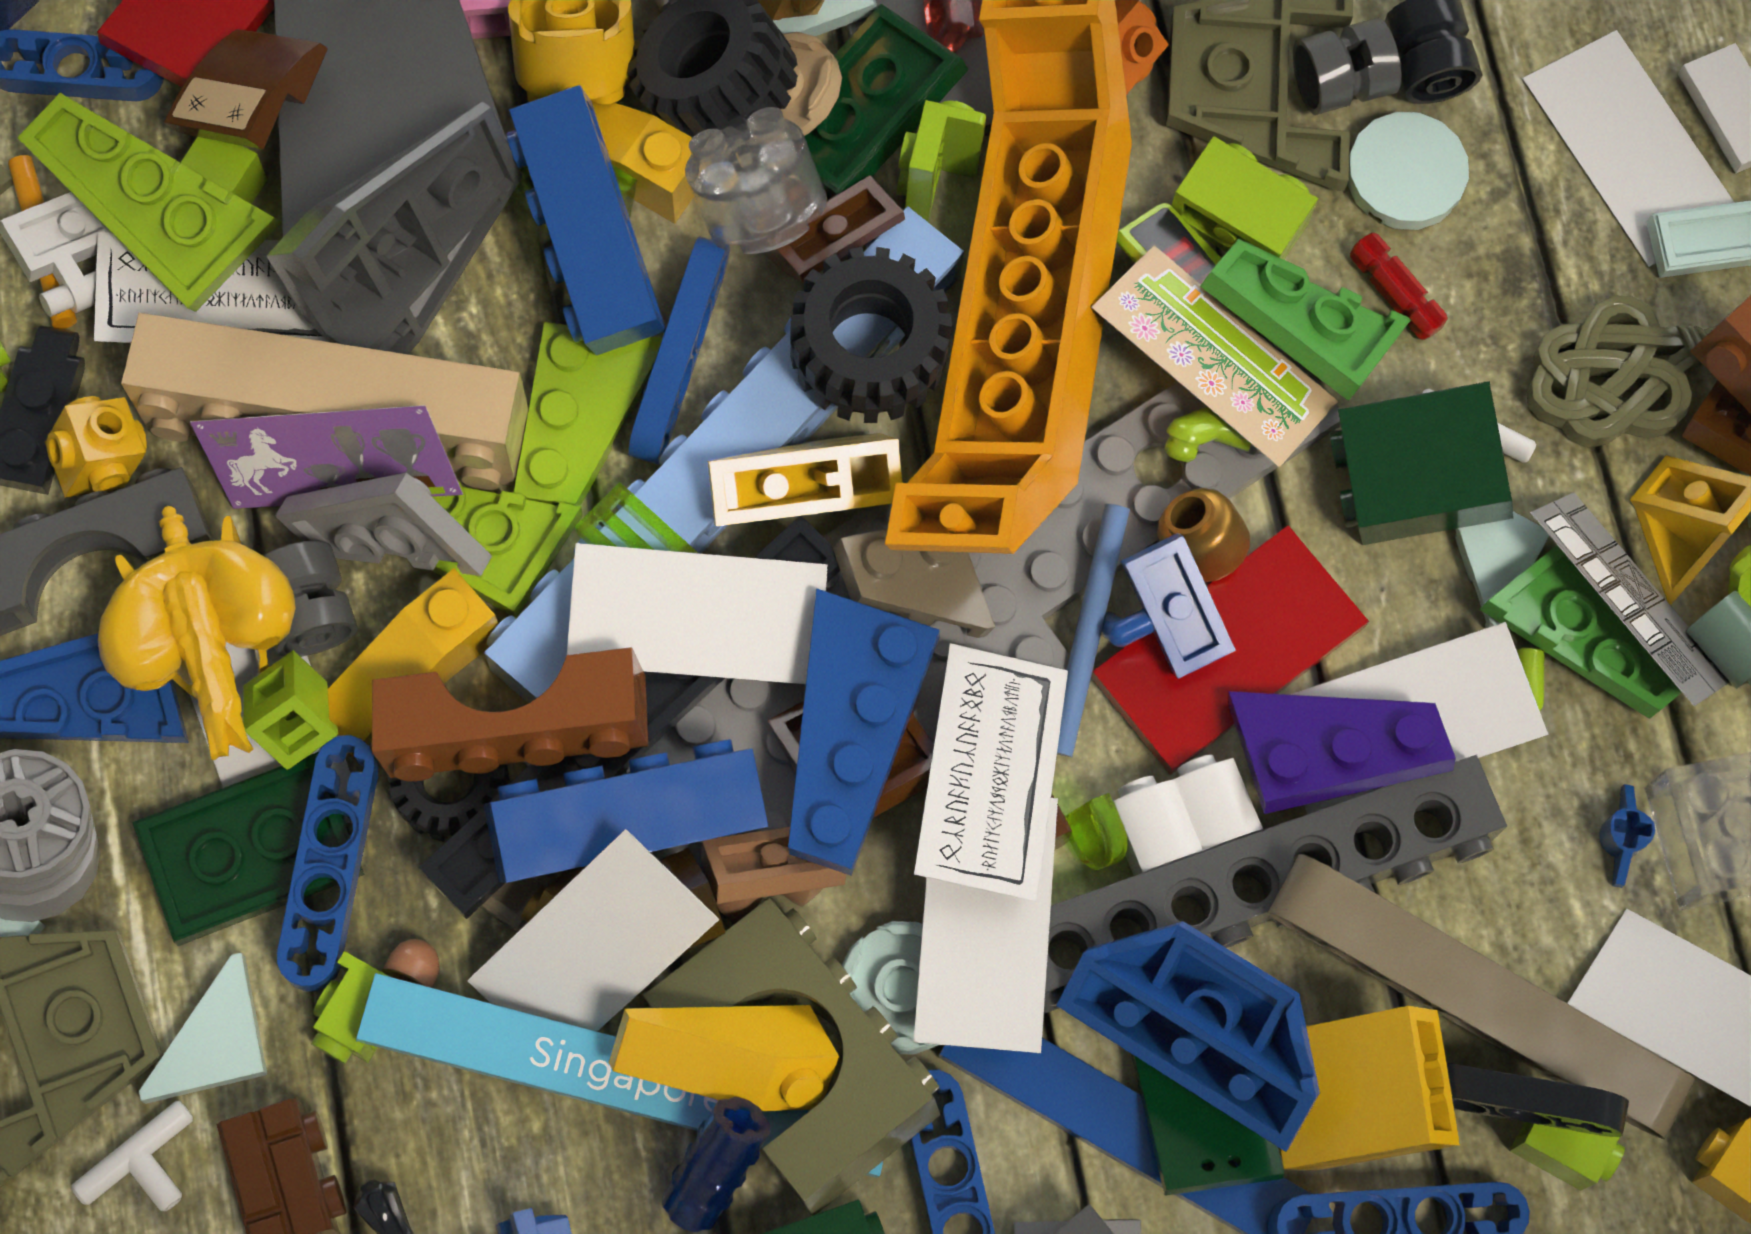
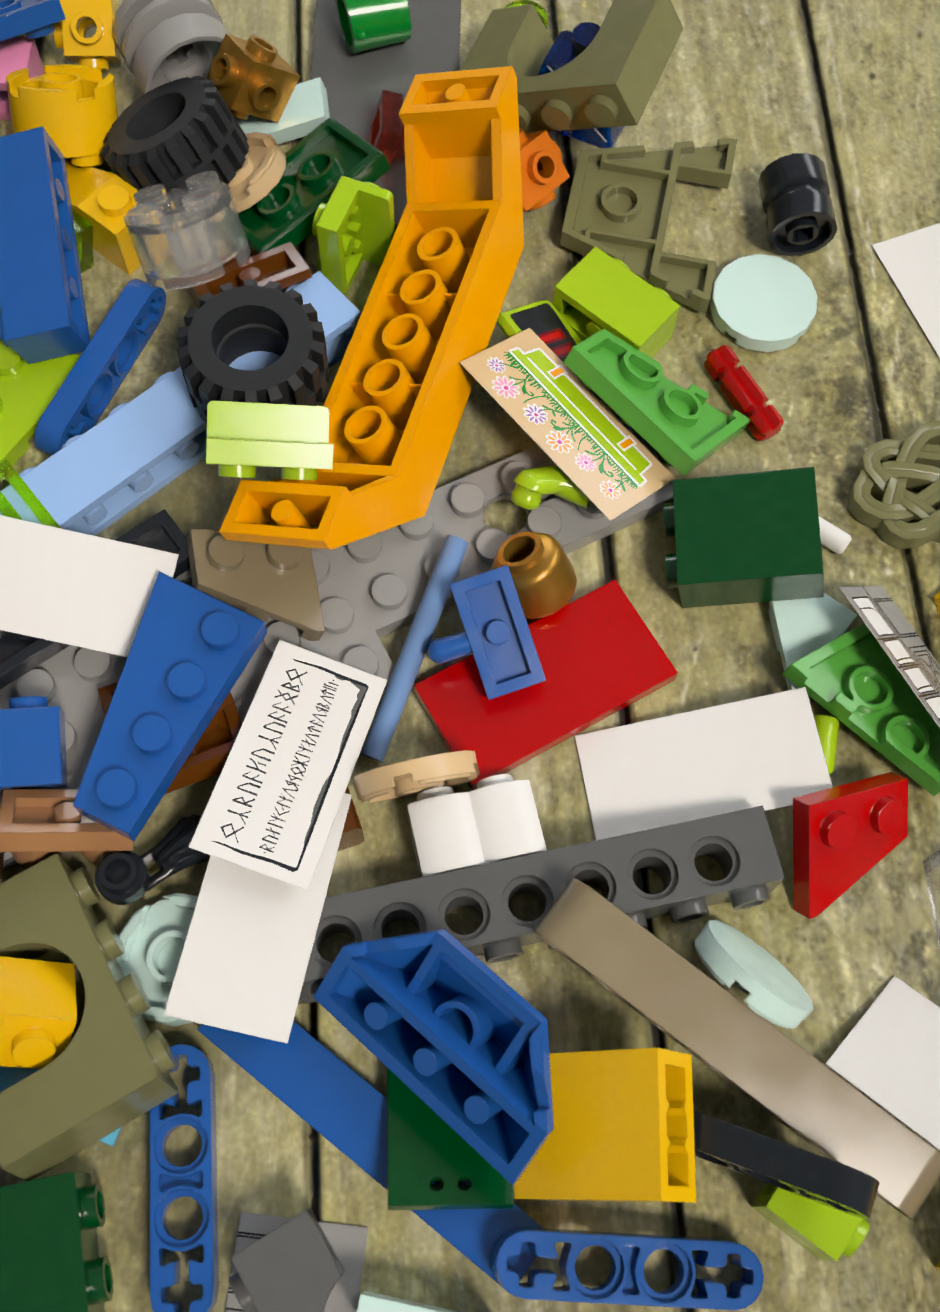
camera: 10 degrees right, 5 degrees down
slope [707,433,902,526] -> none
clear neon green tile [1065,793,1128,870] -> none
dark purple wing [1228,691,1456,814] -> none
dark grey wheel [1293,17,1401,115] -> none
blue piece [1599,784,1656,888] -> none
none -> black piece [95,814,210,905]
none -> bracket [206,401,334,480]
none -> tan tile [353,750,480,803]
none -> light aqua tile [695,920,814,1029]
none -> red wing [793,772,908,919]

